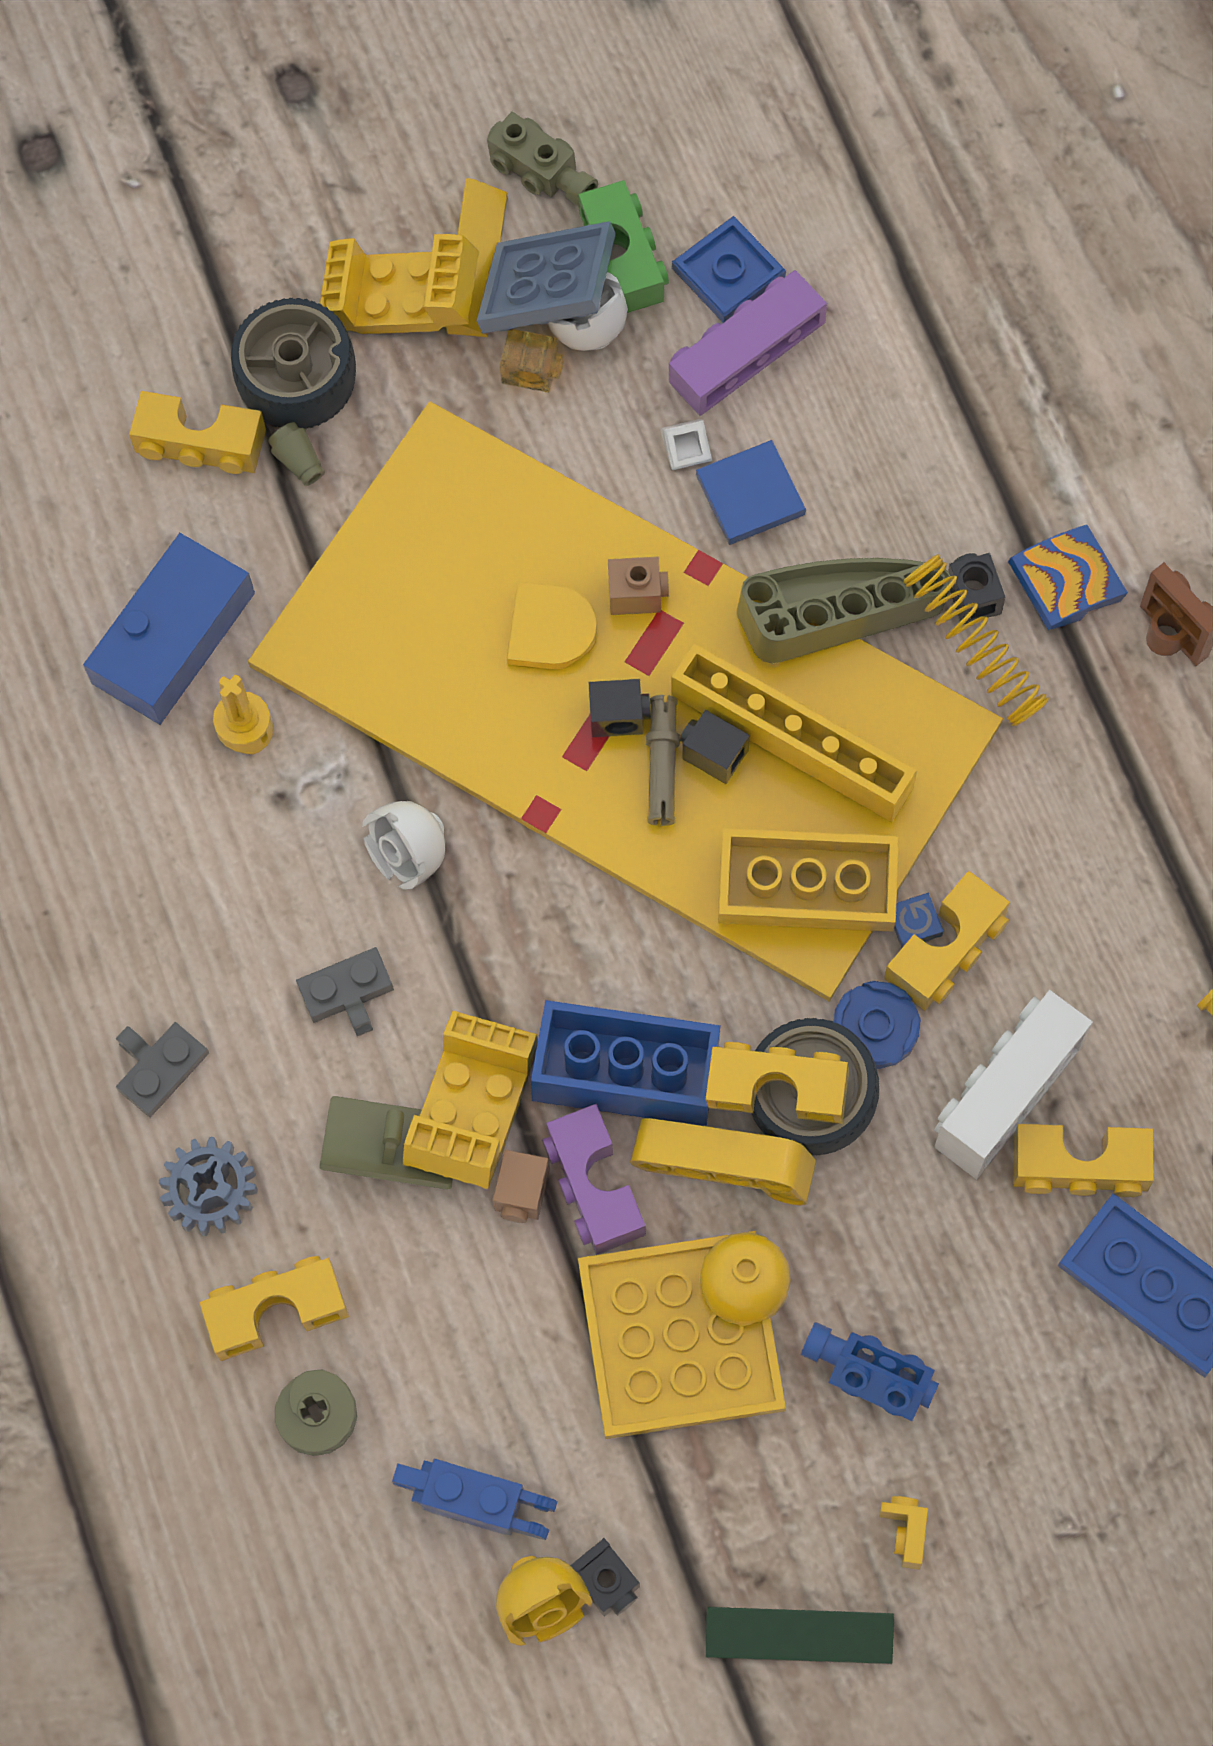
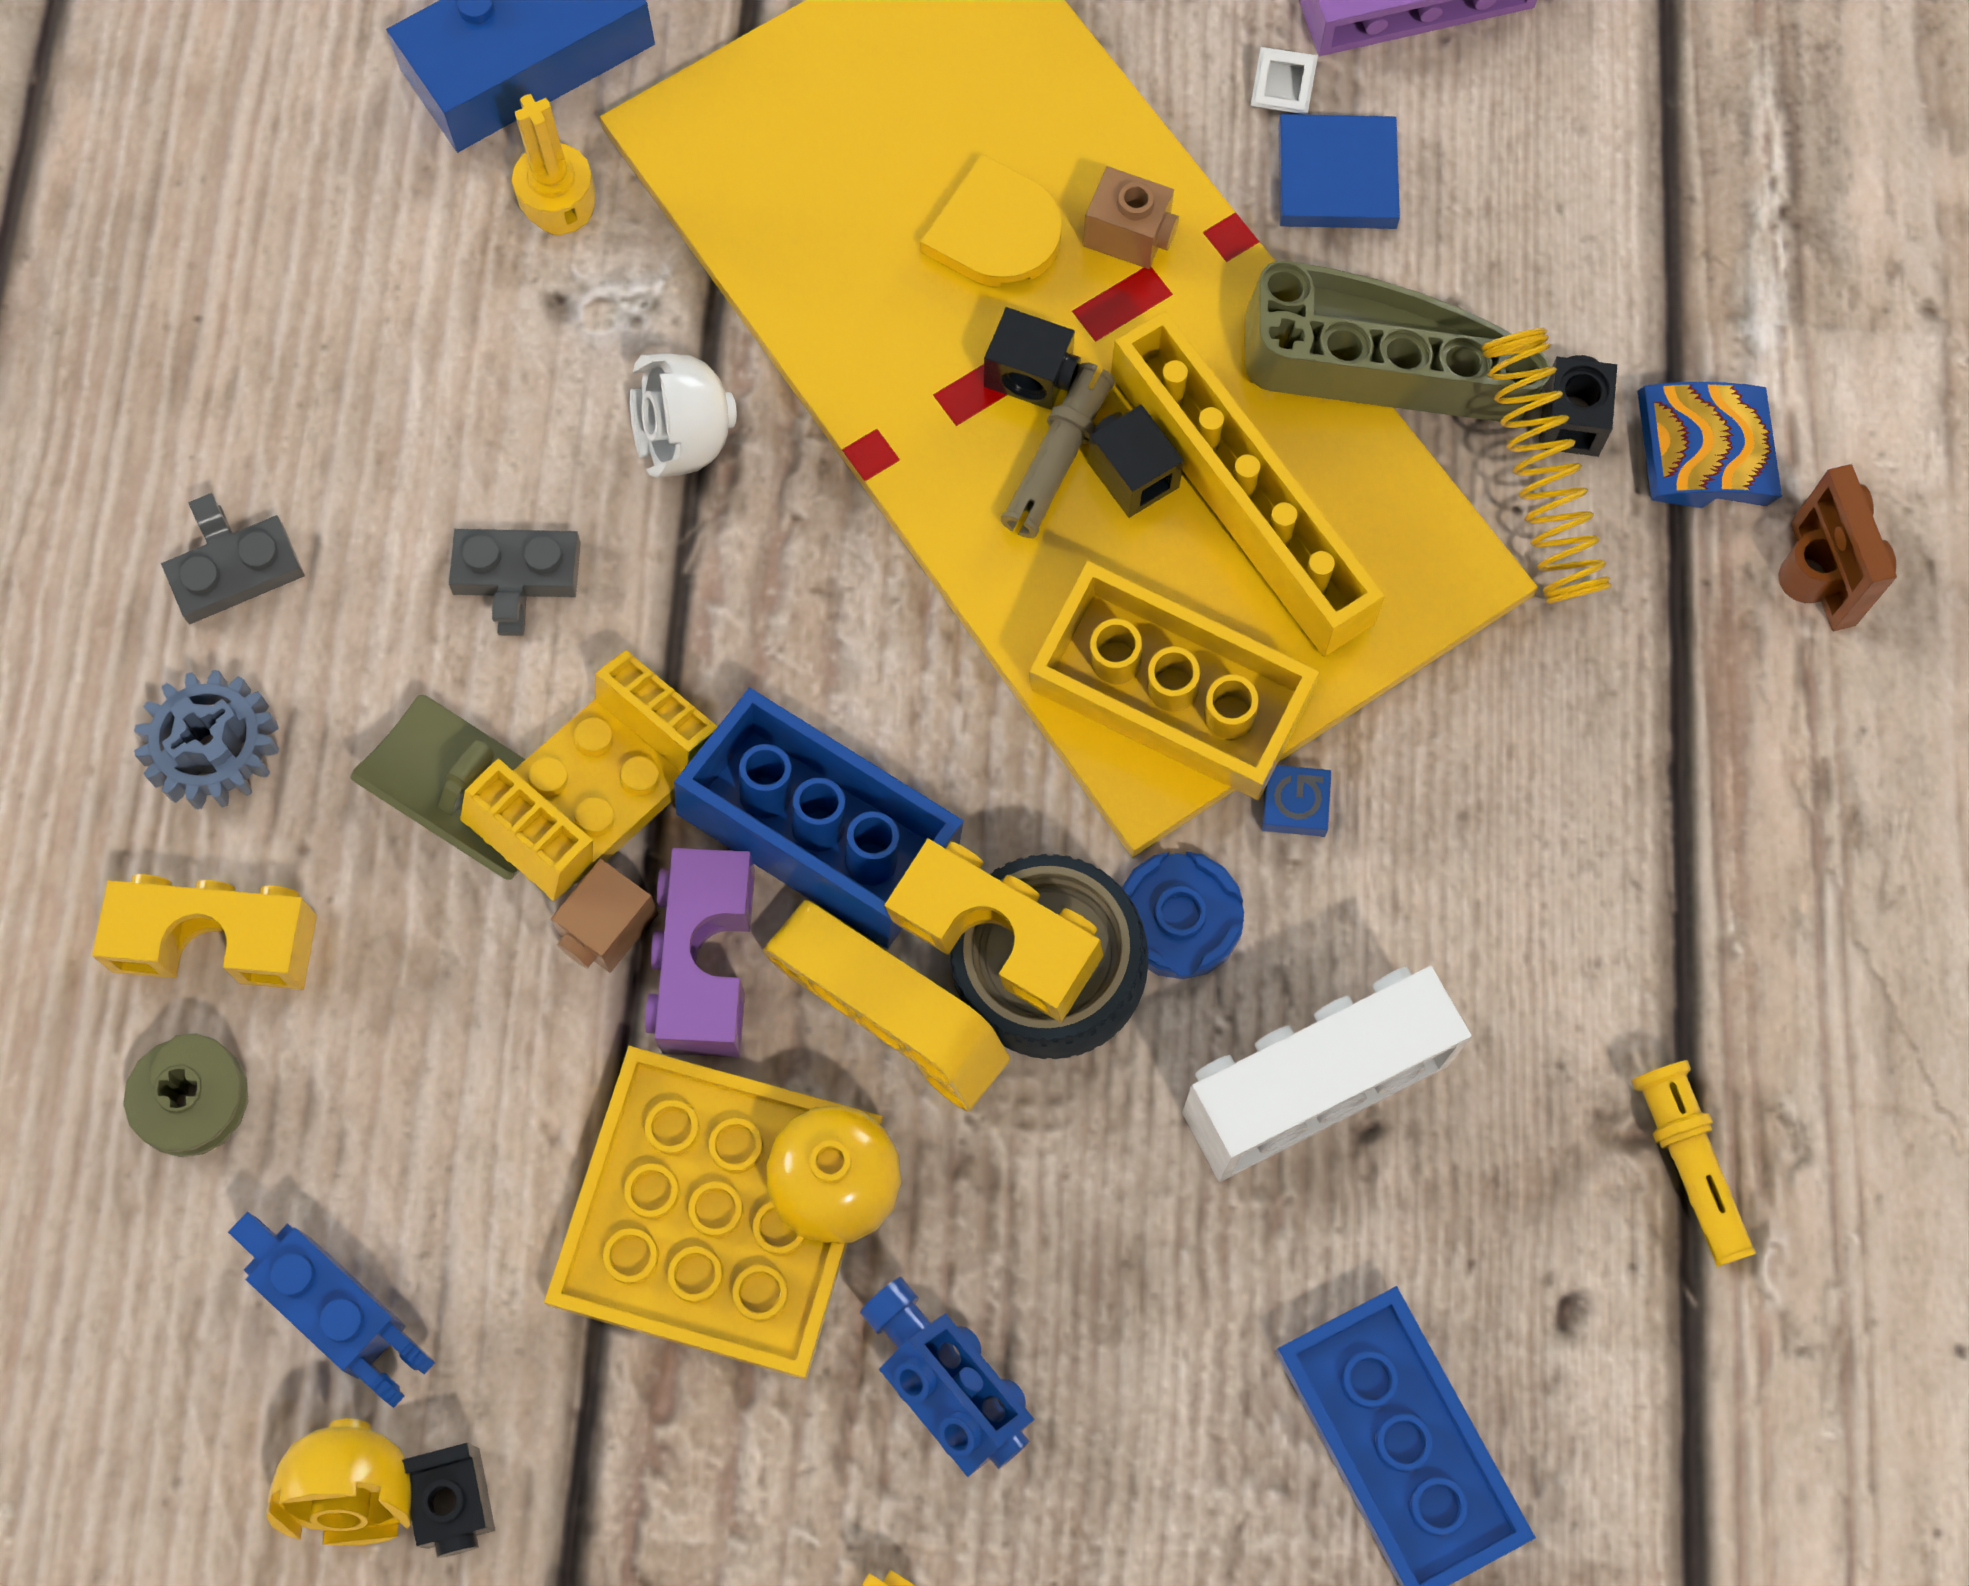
camera: 20 degrees right, 0 degrees up
yellow arch [884,870,1010,1011] -> none
yellow arch [1013,1124,1154,1197] -> none

